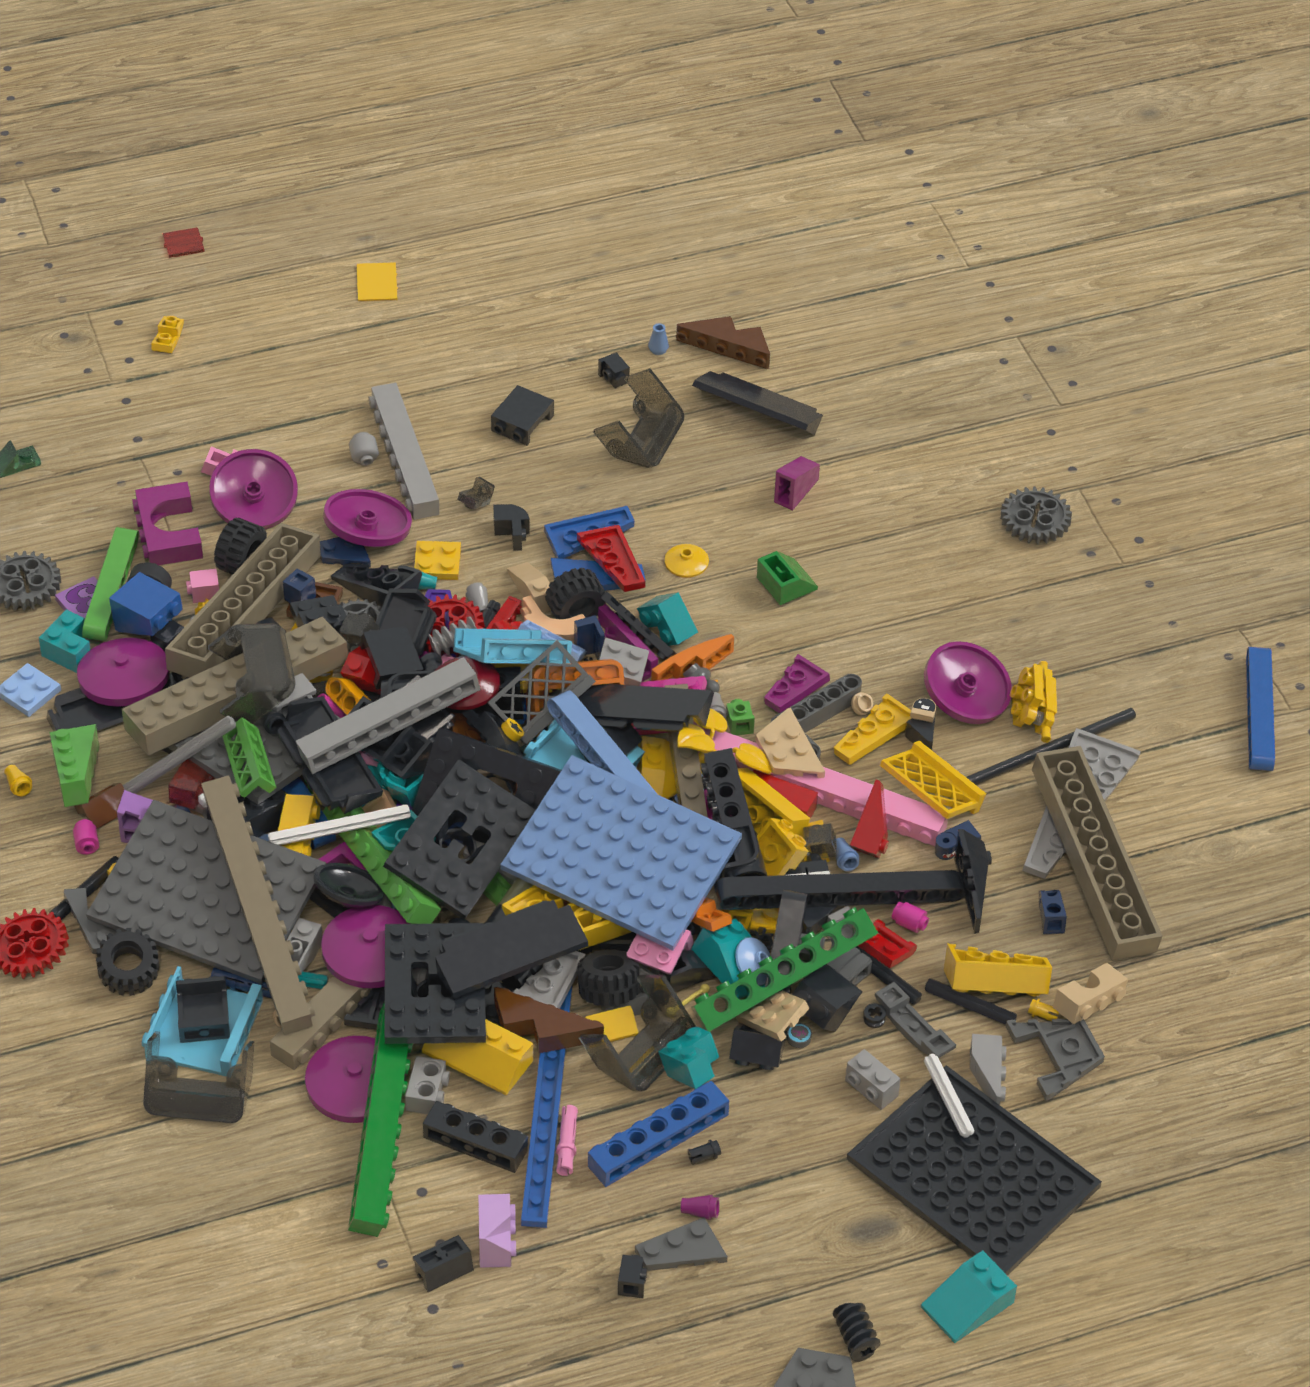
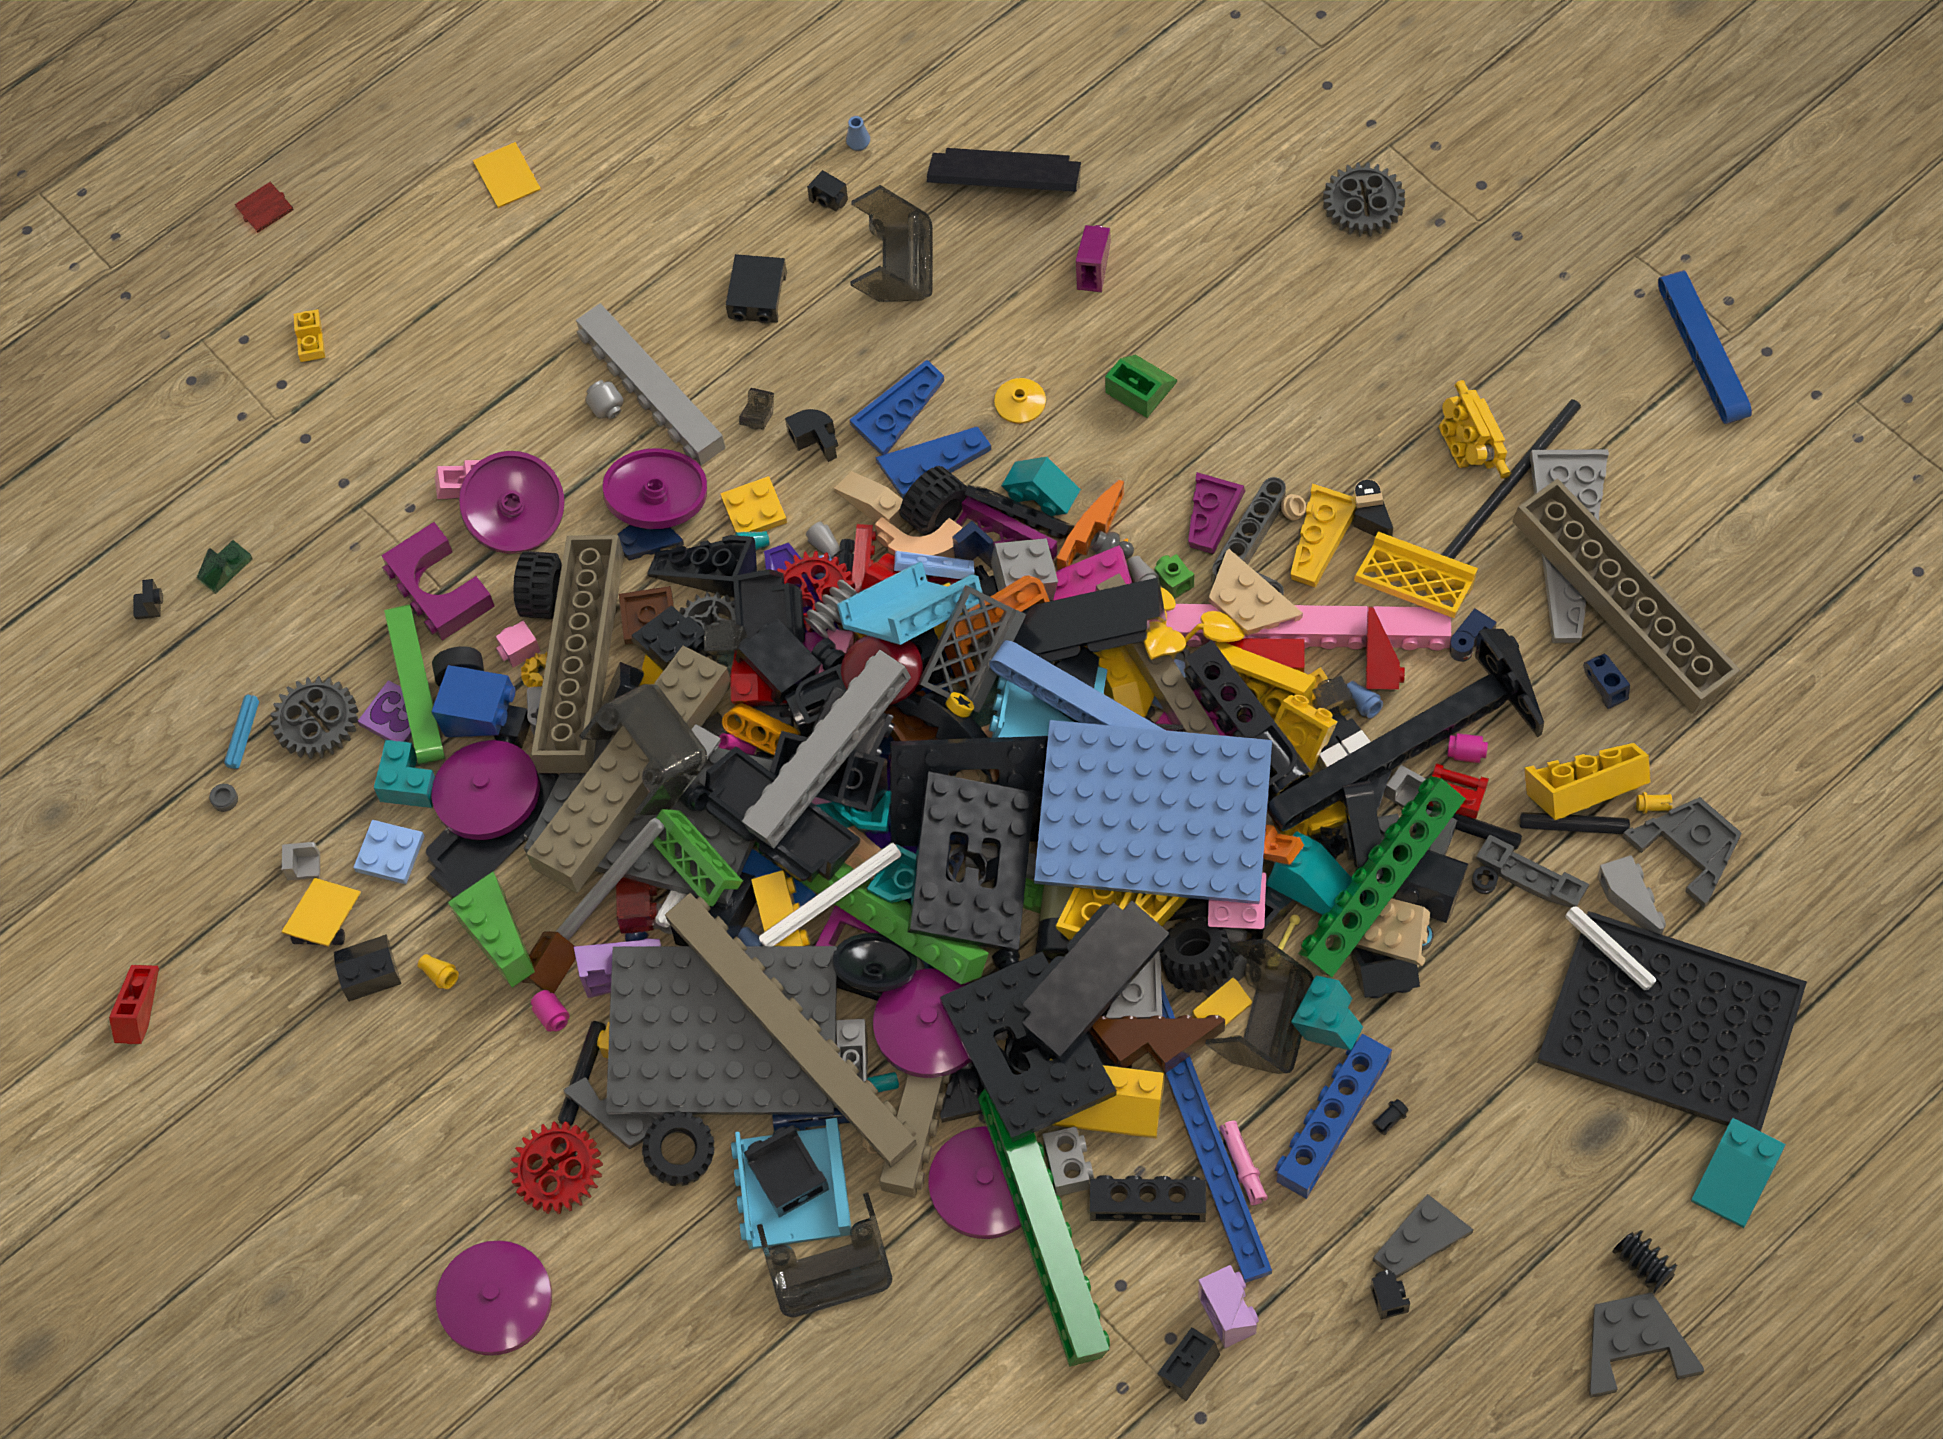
camera: 15 degrees left, 15 degrees up
dark blue panel [283,568,316,603] -> none
red wing [577,525,646,592] -> none
reddish brown slope [676,316,770,369] -> none
magenta cone [681,1194,720,1220] -> none
light blue dish [735,937,771,985] -> none
light grey brick [845,1049,900,1110] -> none
magenta dish [924,641,1012,724] -> none
tan arch [1053,963,1128,1024] -> none

